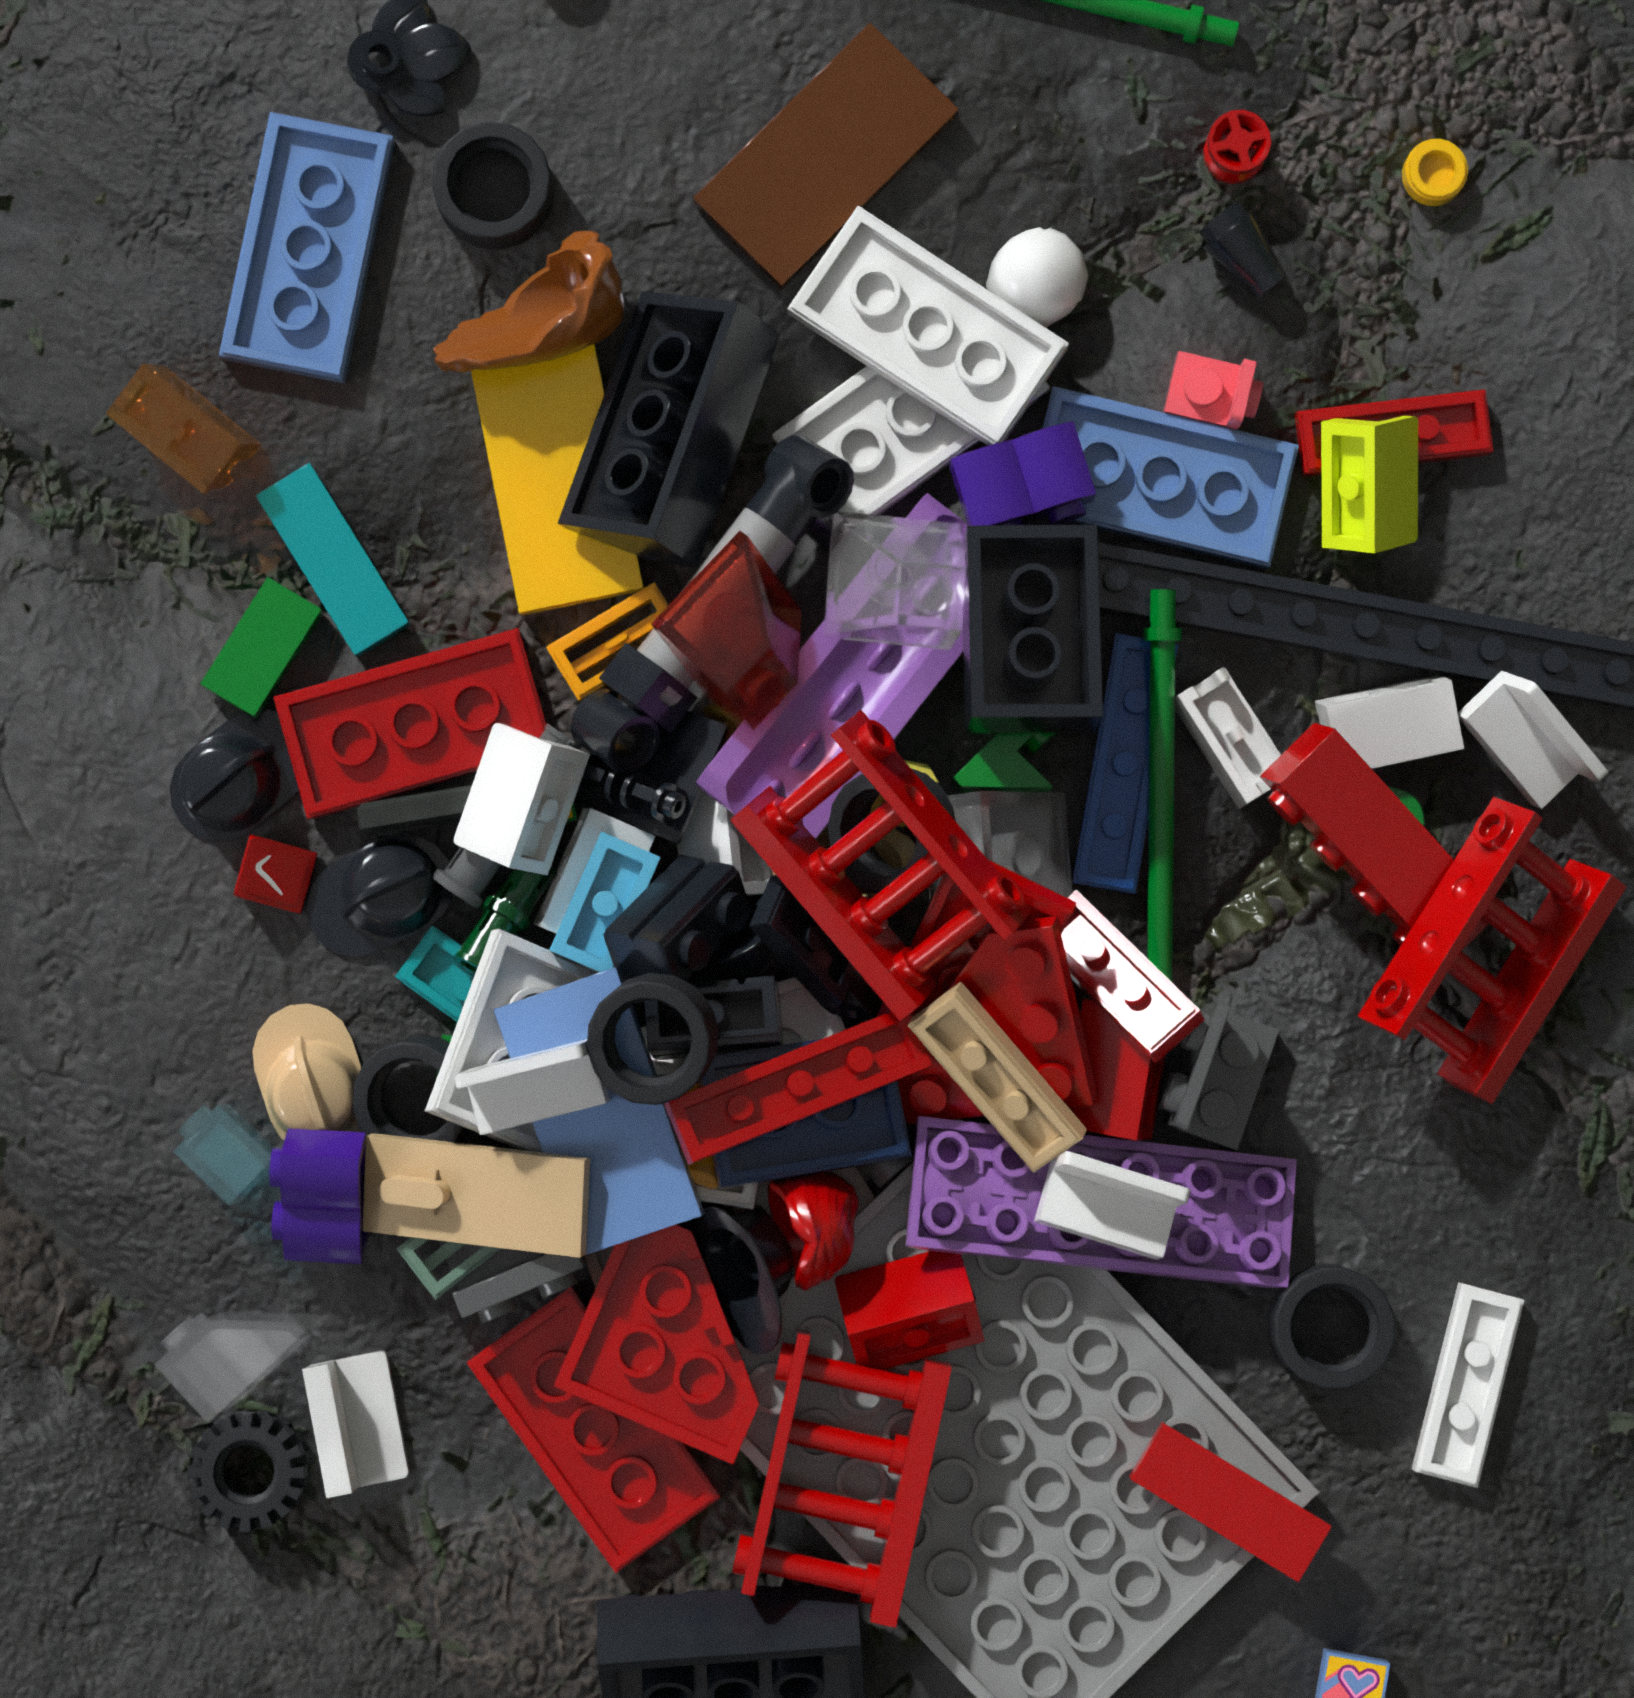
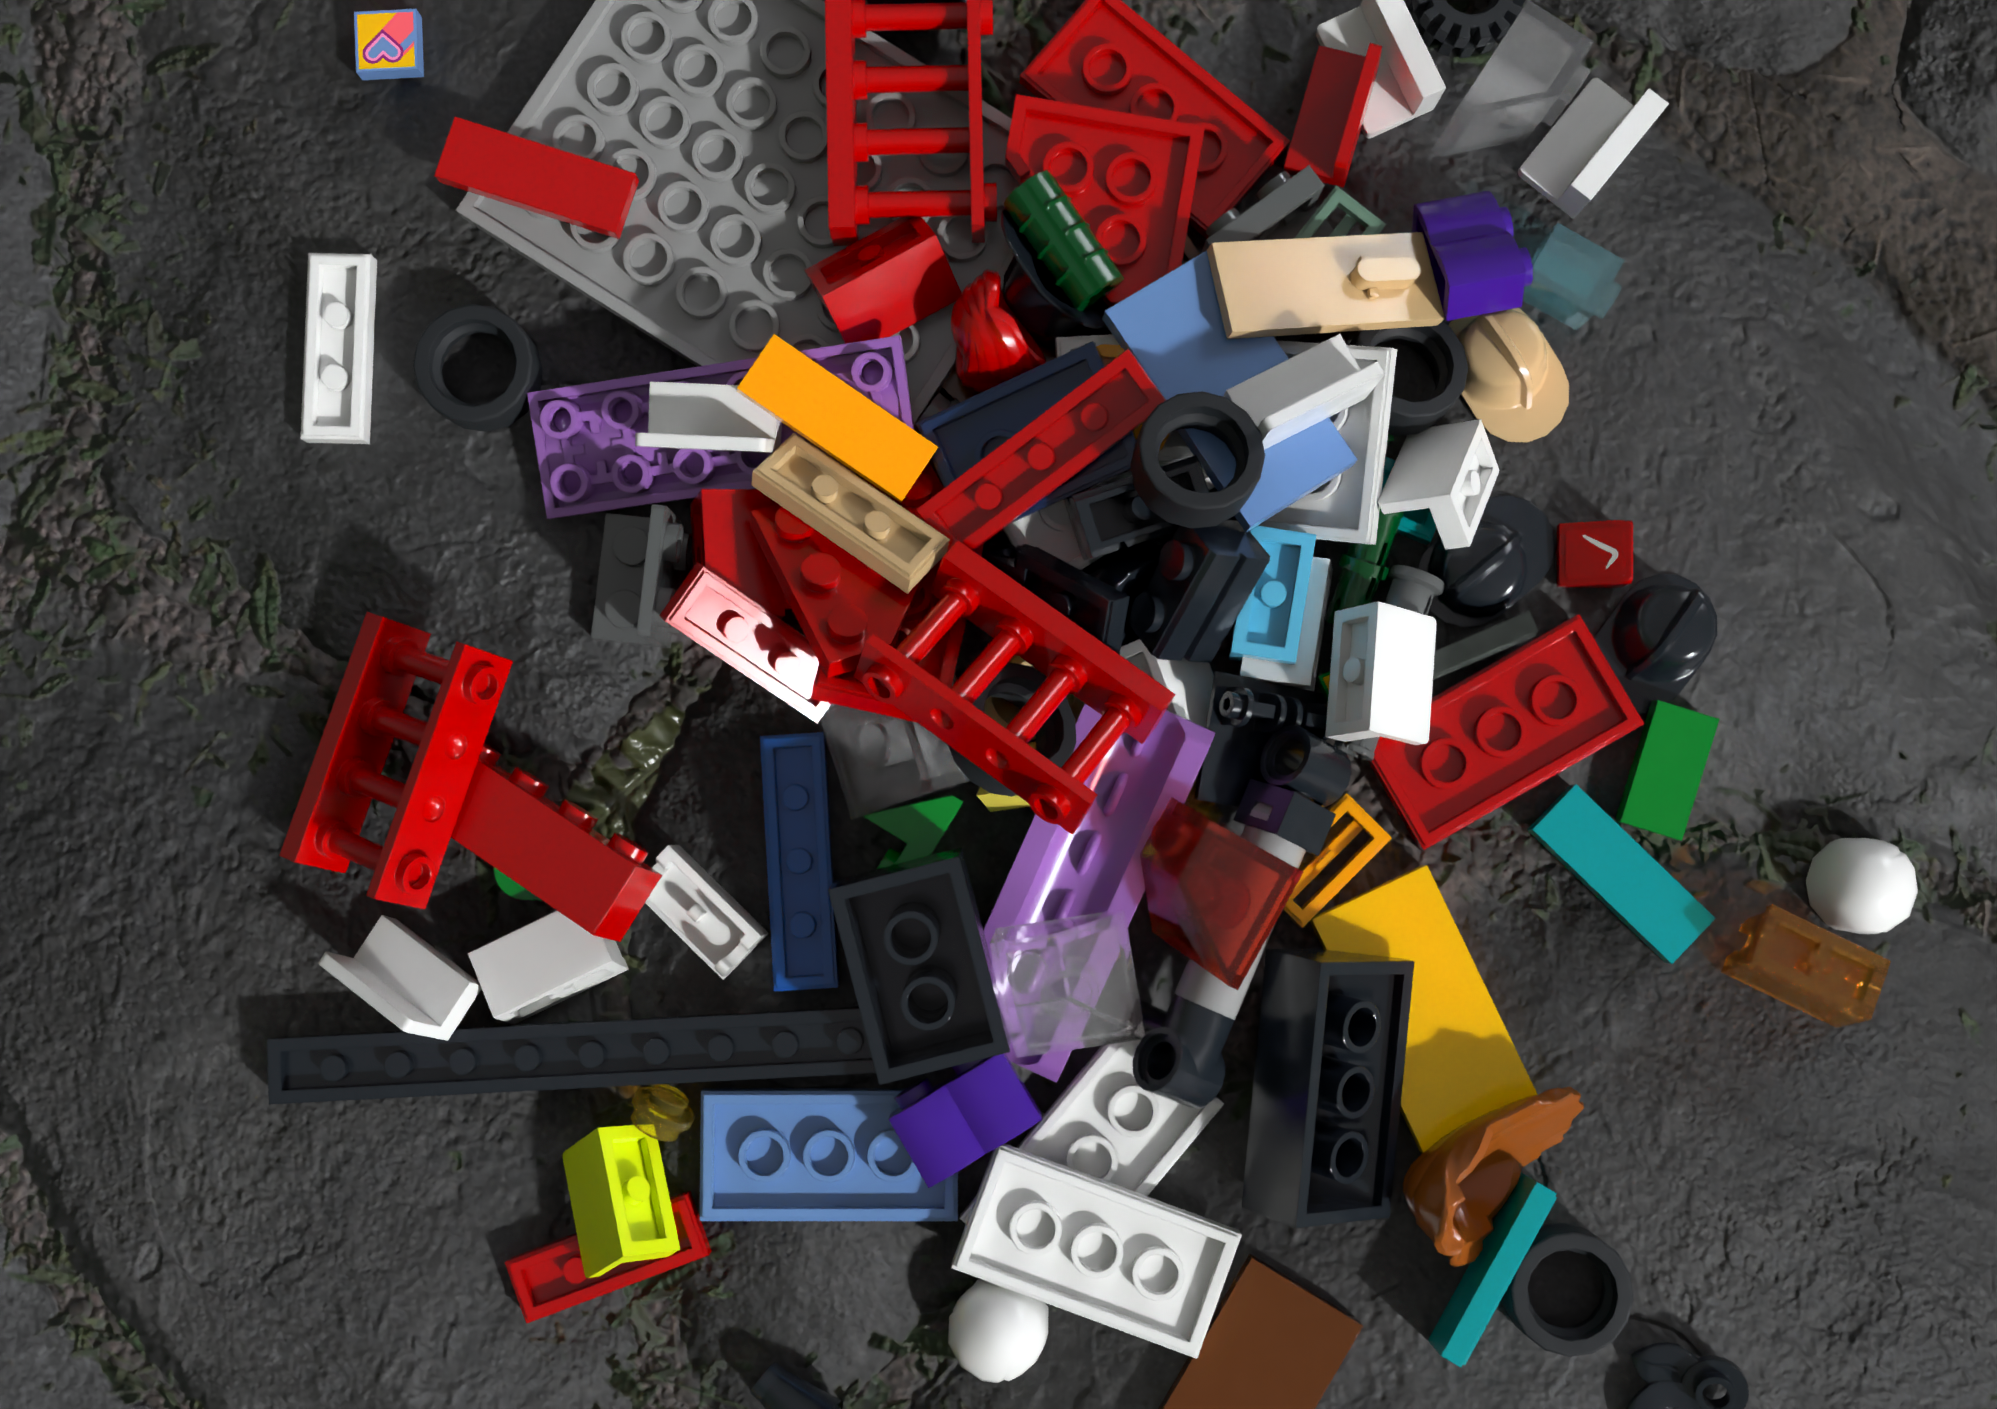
camera: 165 degrees right, 0 degrees up
medium blue tile [219,112,396,384] -> none
green bar [1143,589,1182,983] -> none
coral bracket [1163,351,1263,430] -> none
none -> clear yellow plate [631,1084,695,1142]
none -> light orange tile [737,334,938,503]
none -> dark green axle [1003,170,1124,312]
none -> red panel [1284,43,1382,188]
none -> white panel [1378,419,1500,550]
none -> teal tile [1428,1172,1557,1367]
none -> white panel [1518,78,1669,219]
none -> white hair [1806,838,1918,934]

